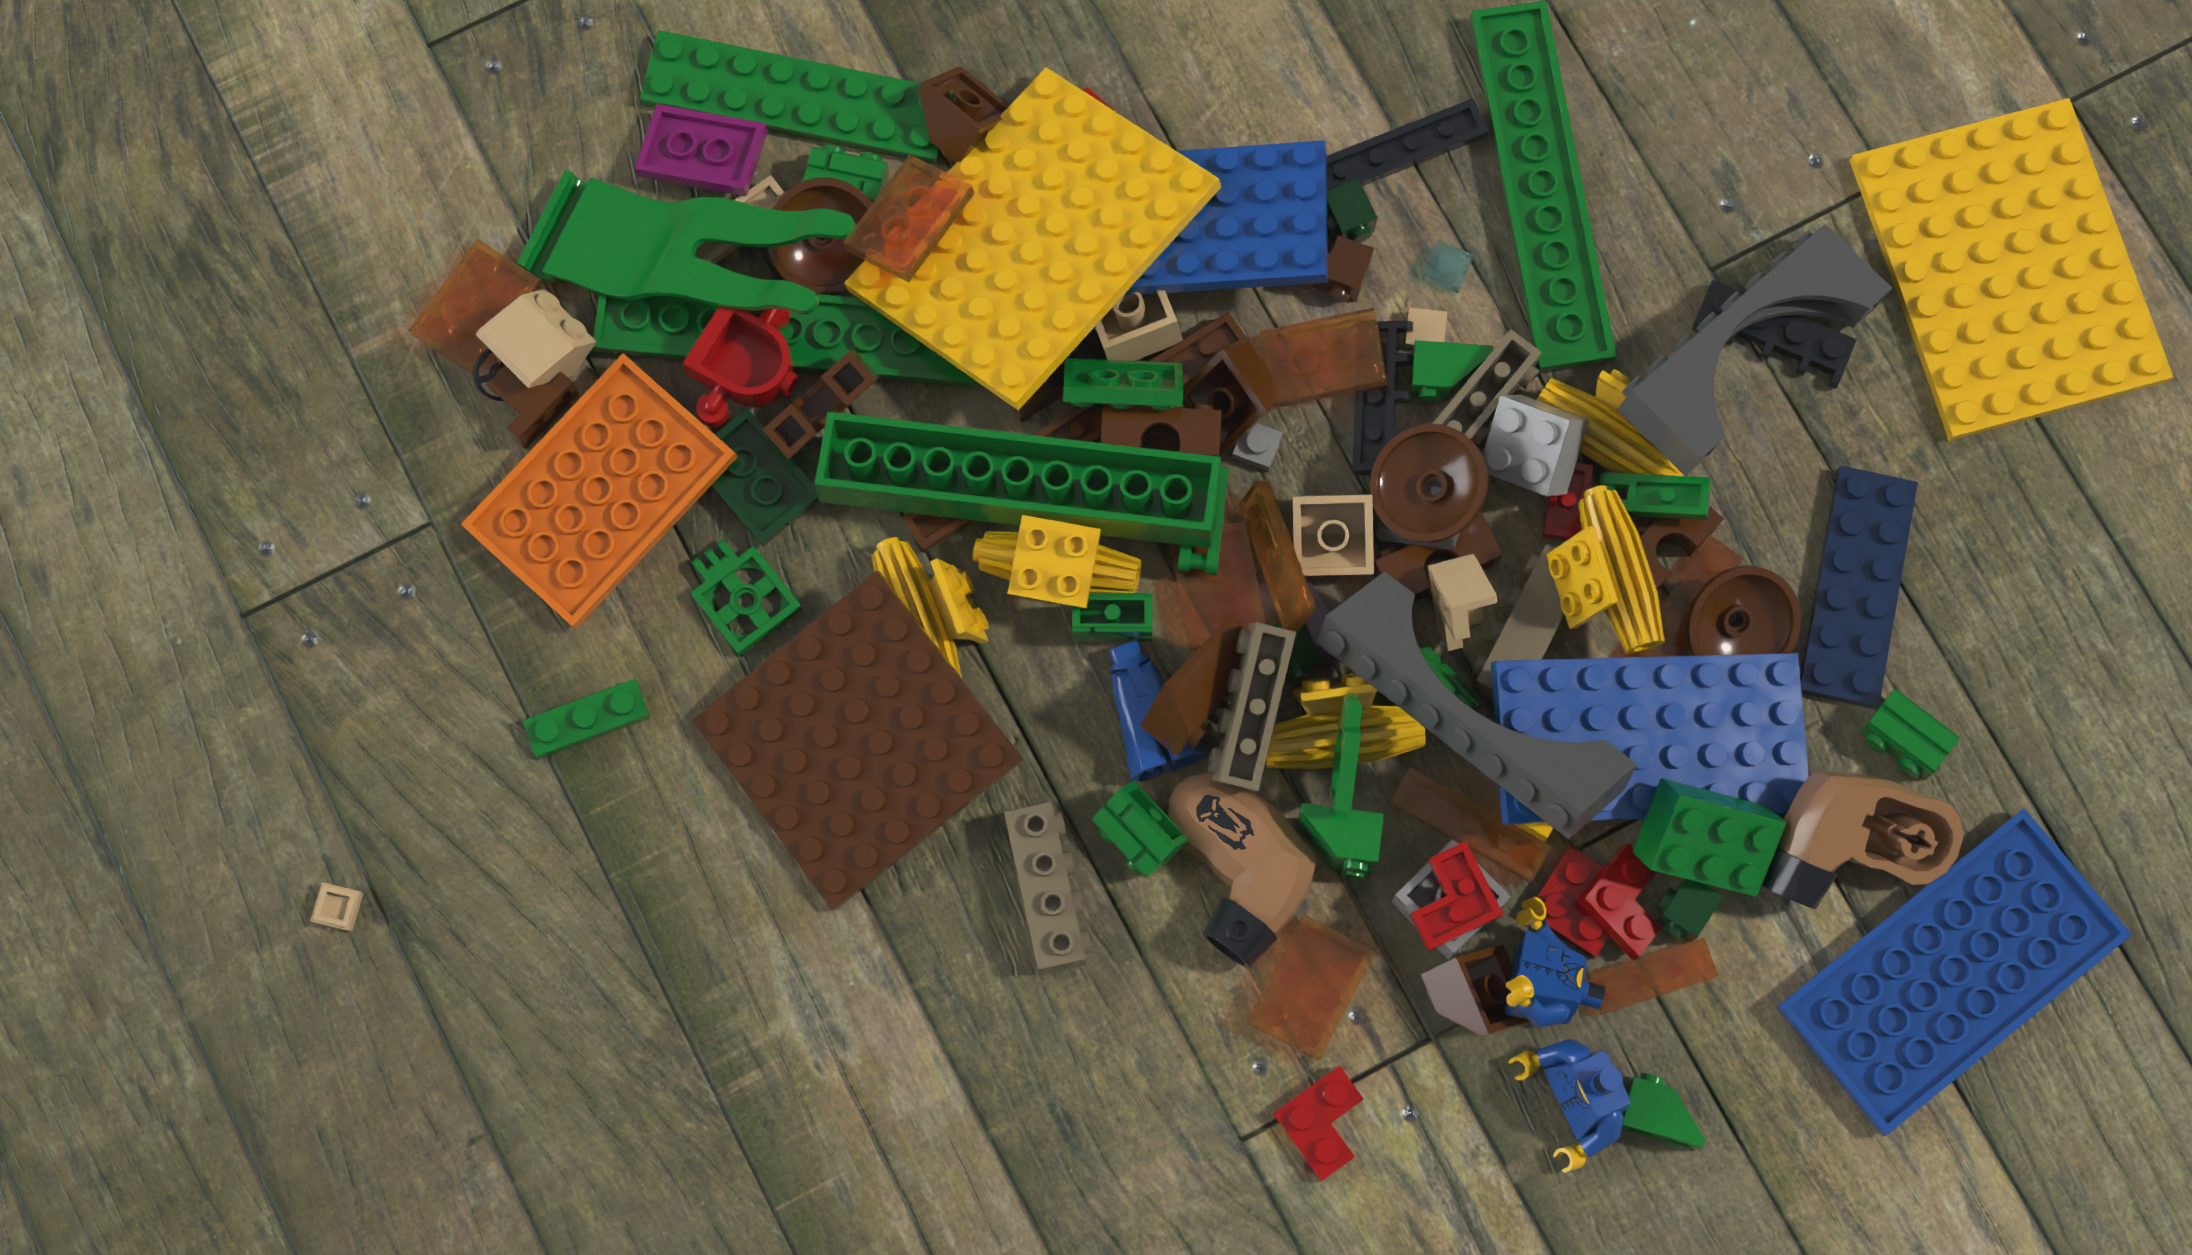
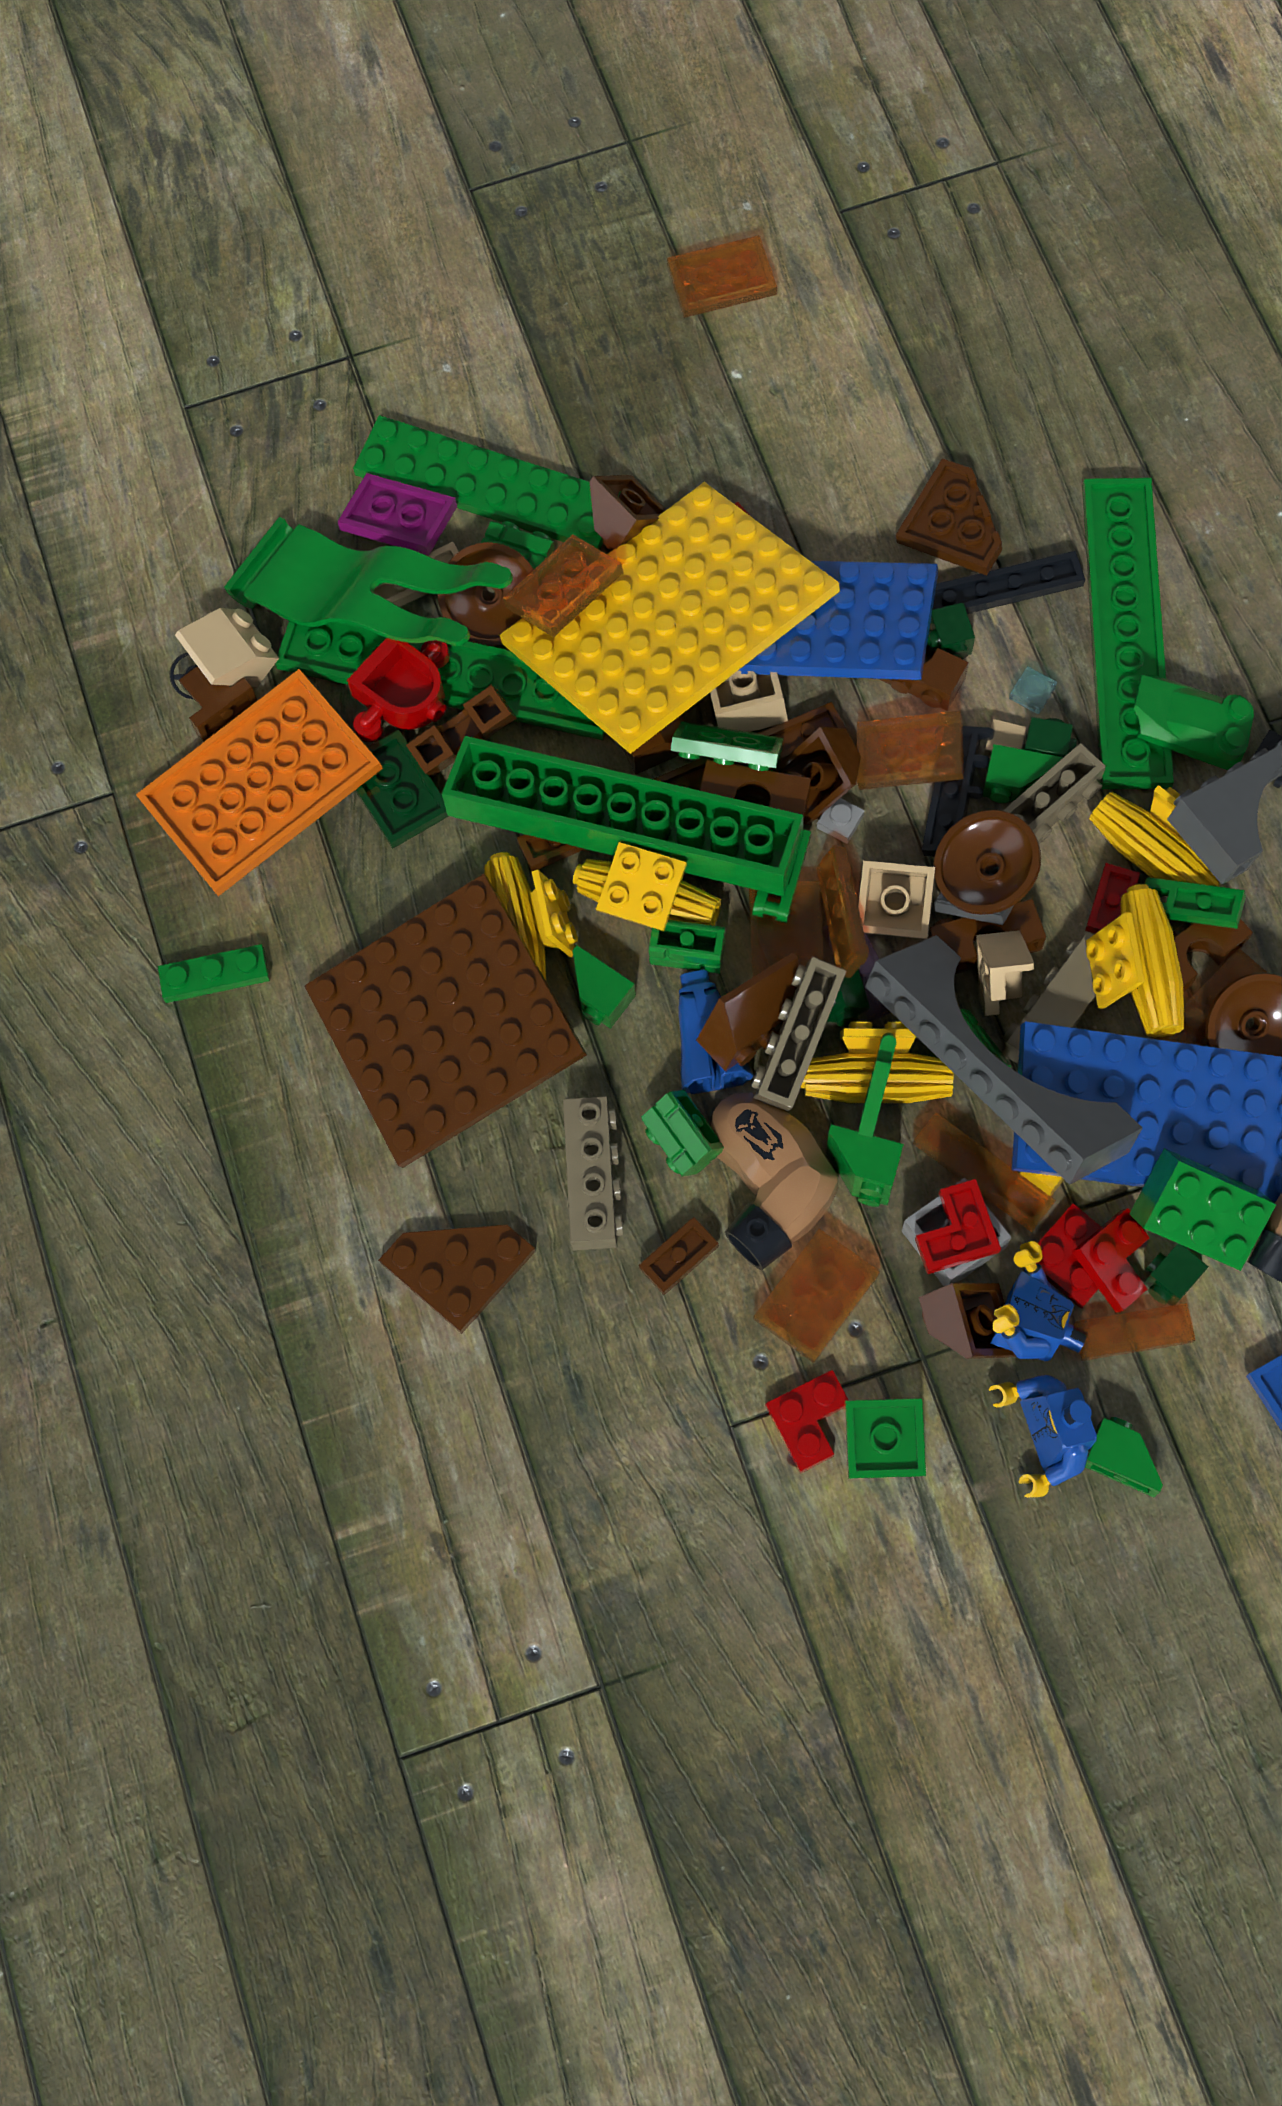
camera: 15 degrees right, 5 degrees down
clear orange plate [408,239,542,375] -> none
green piece [691,538,802,657] -> none
light grey brick [1482,395,1589,496] -> none
none -> reddish brown plate [378,1225,536,1334]
none -> green slope [572,945,636,1029]
none -> reddish brown plate [639,1217,719,1295]
none -> green plate [845,1398,926,1479]
none -> reddish brown plate [896,458,1002,576]
none -> dark green brick [1024,717,1077,758]
none -> green slope [1134,674,1254,771]

